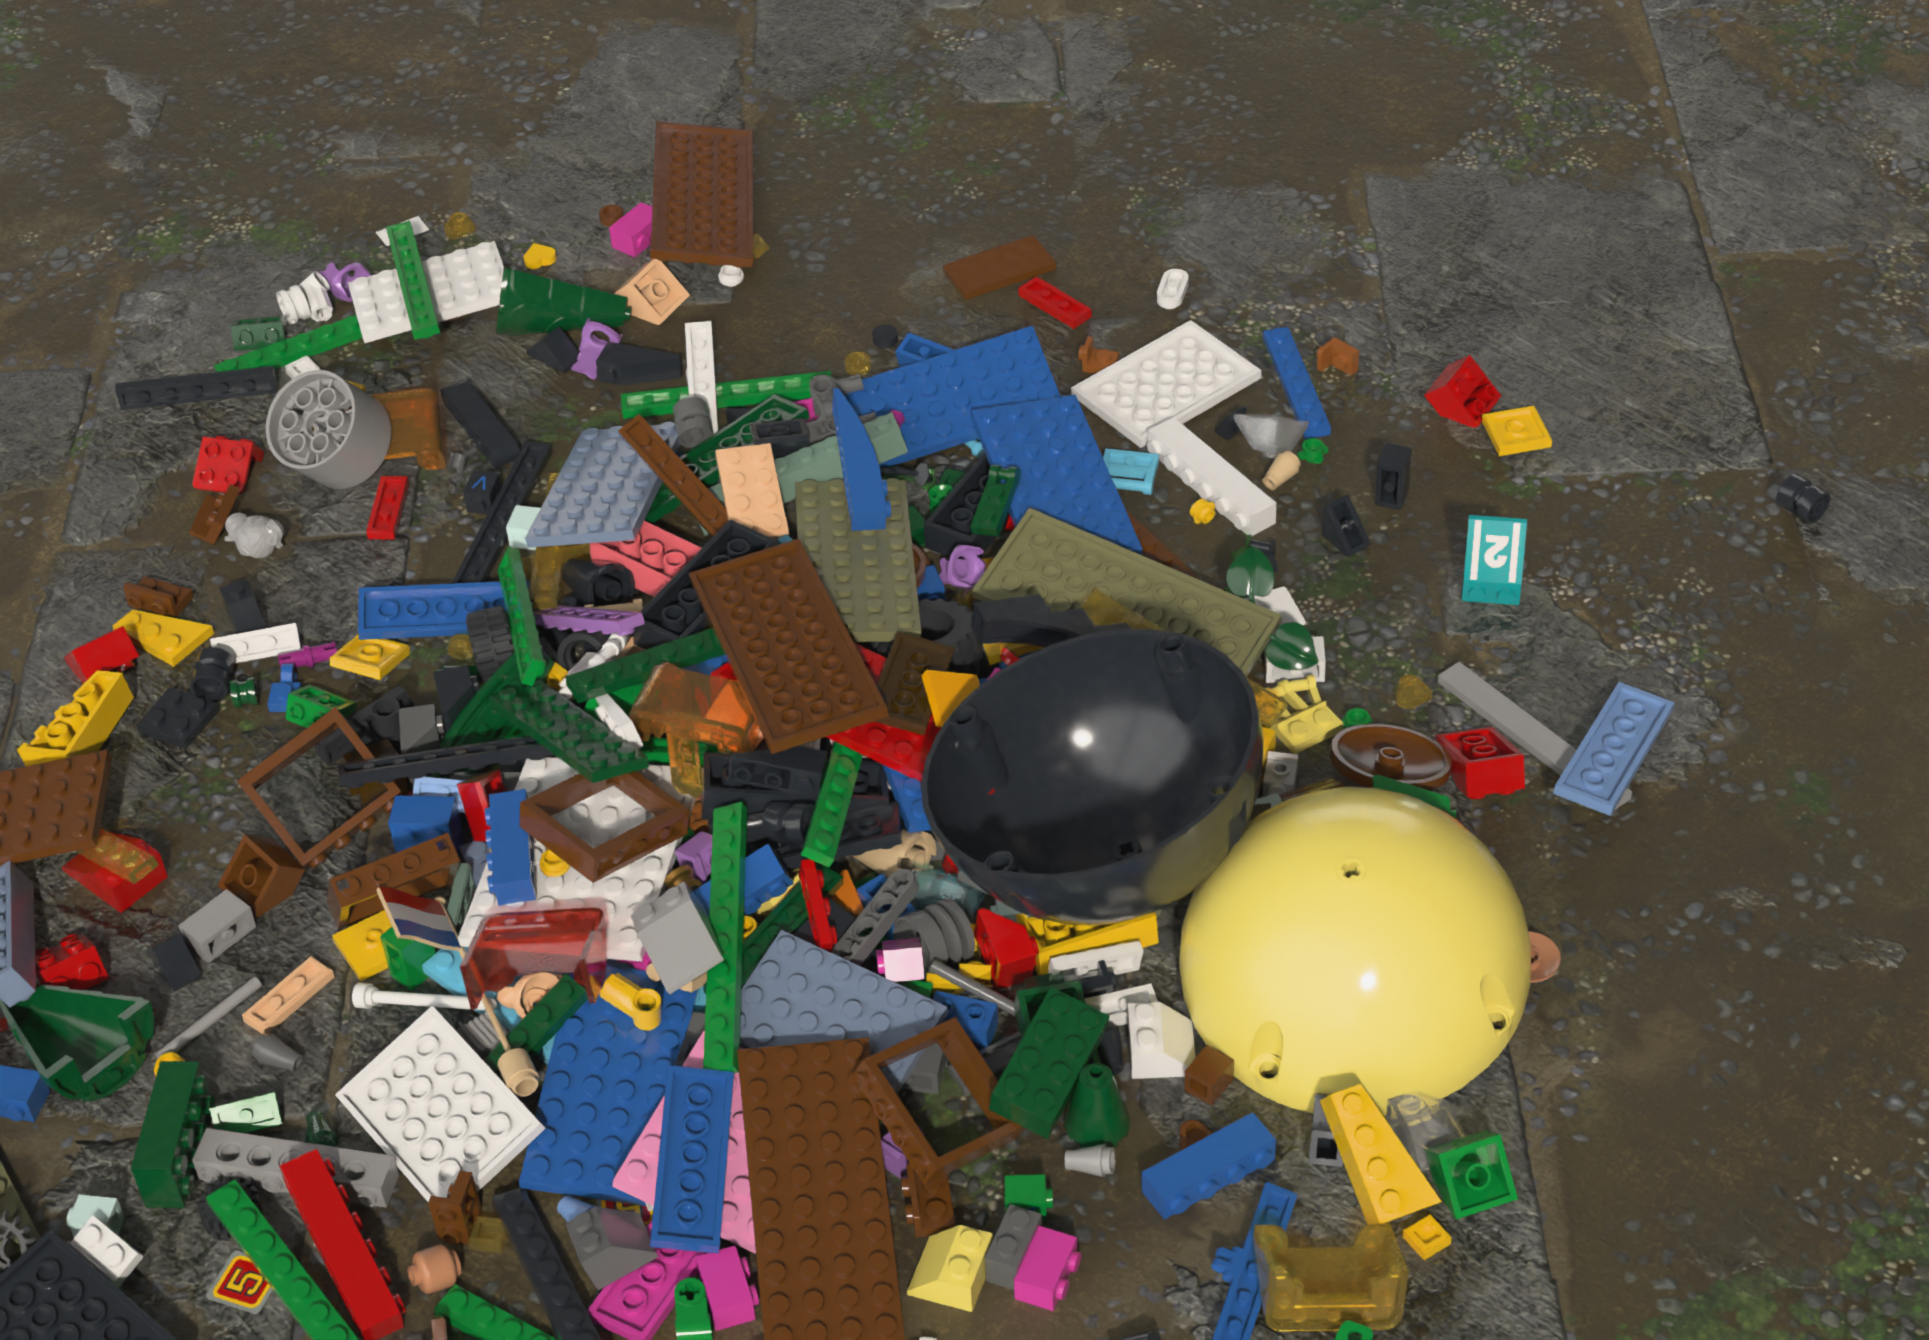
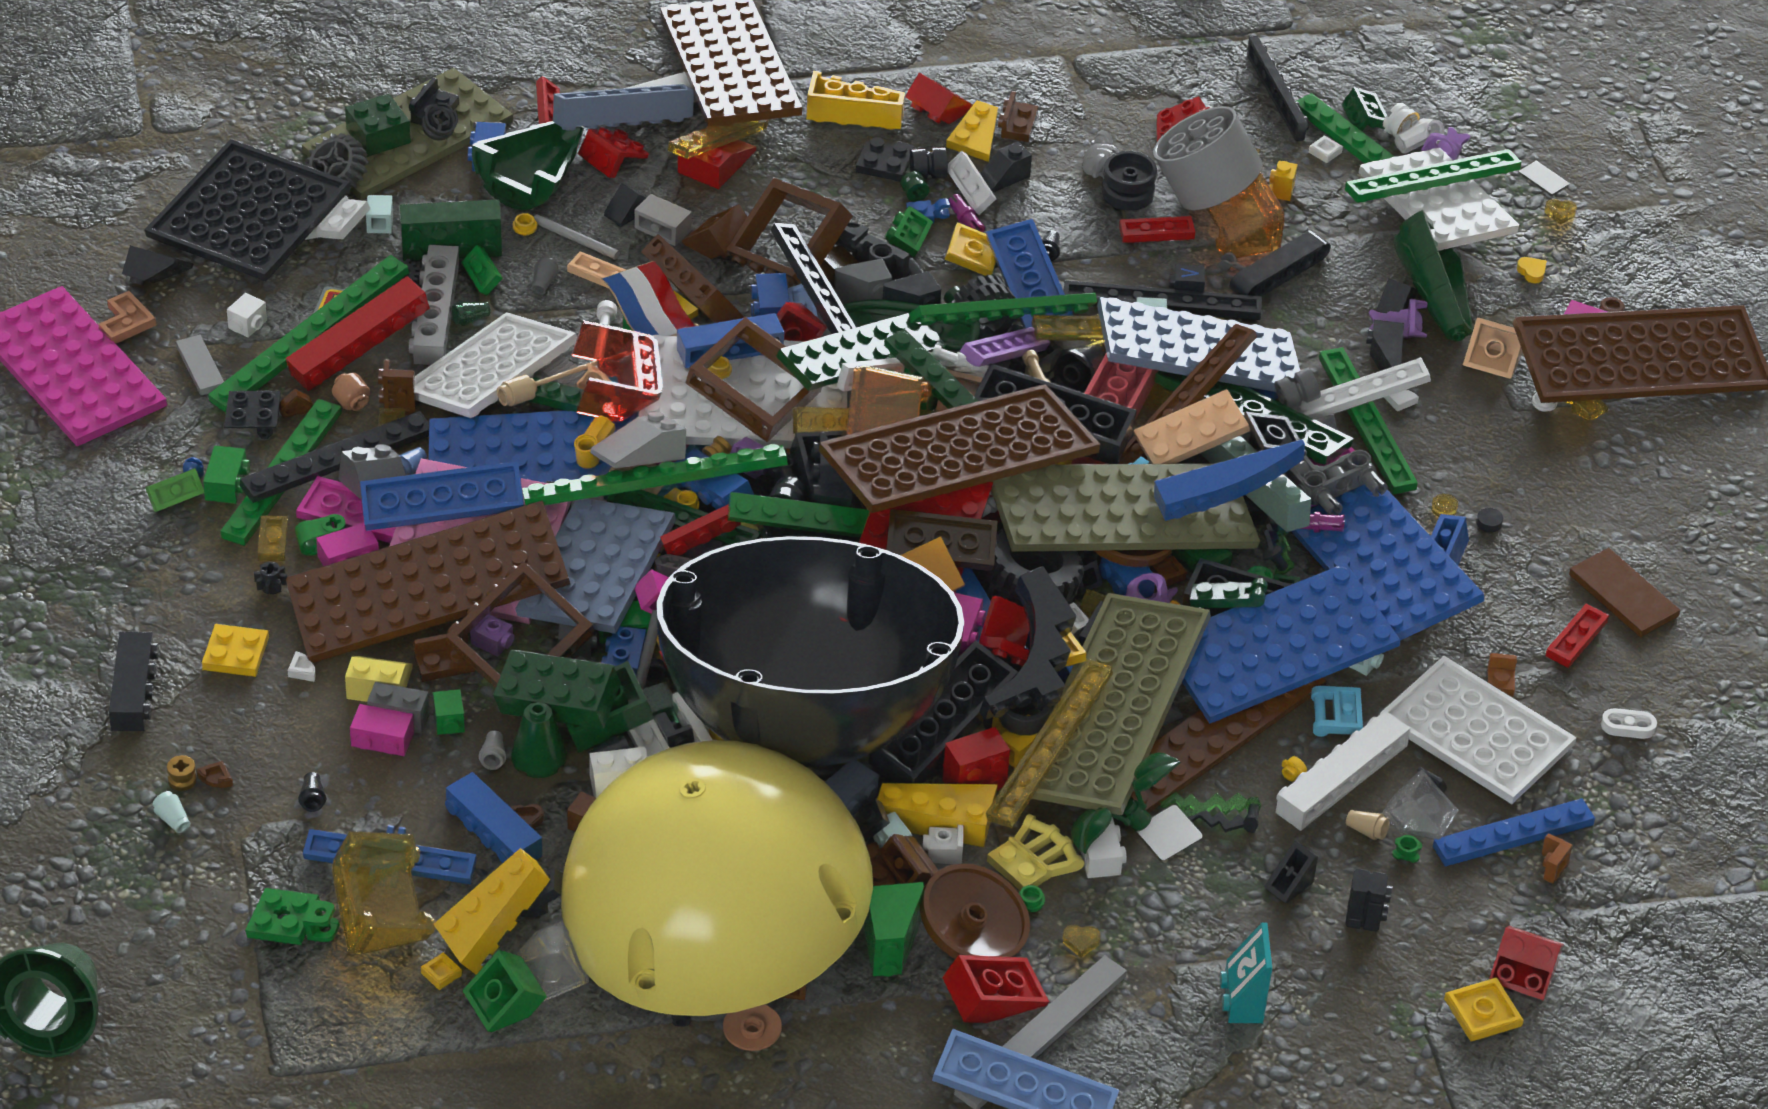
camera: 75 degrees right, 0 degrees up
reddish brown bracket [189,484,240,545] -> none
none -> black wheel [1102,151,1157,211]

